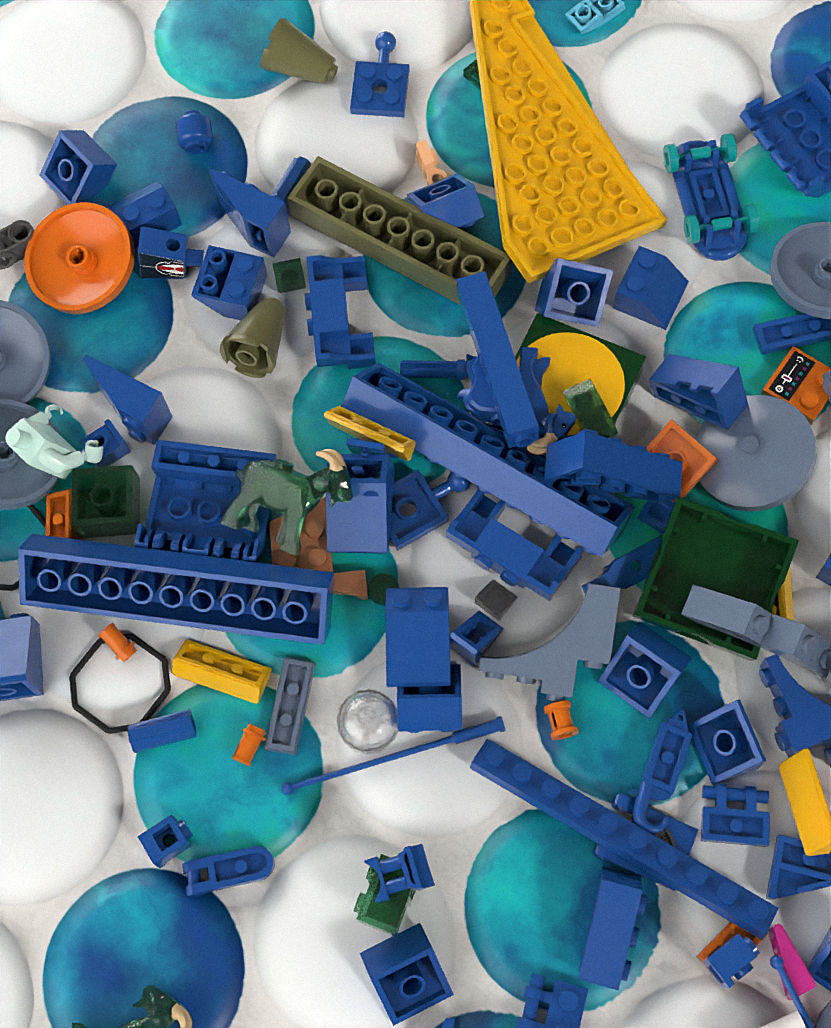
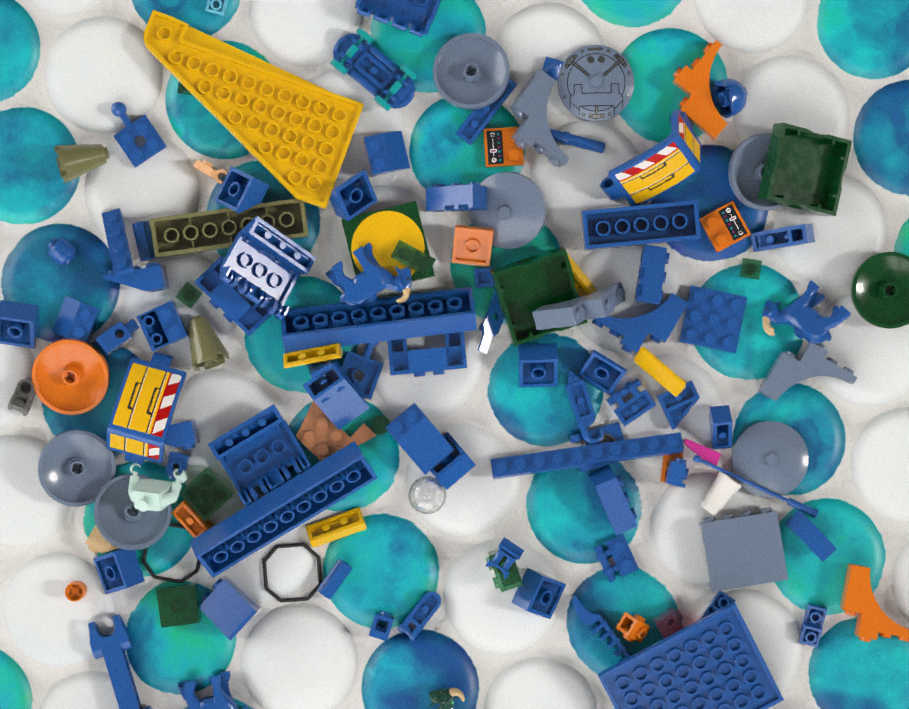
camera: 45 degrees left, 20 degrees up
orange pin [98,622,137,663] -> none
clear green animal [220,449,353,556] -> none
orange pin [231,723,266,767] -> none
sand blue tile [264,657,316,756] -> none
blue piece [281,716,506,795] -> none
blue axle [400,359,468,380] -> none
blue slope [450,611,504,666] -> none
blue brick [456,271,539,448] -> none
clear smoke slope [475,579,518,621] -> none
sand blue arch [479,583,621,702] -> none
orange bush [543,700,579,740] -> none
blue wedge [544,429,682,503] -> none
none -> blue plate [101,208,135,277]
none -> panel [106,352,187,465]
none -> slope [220,216,316,320]

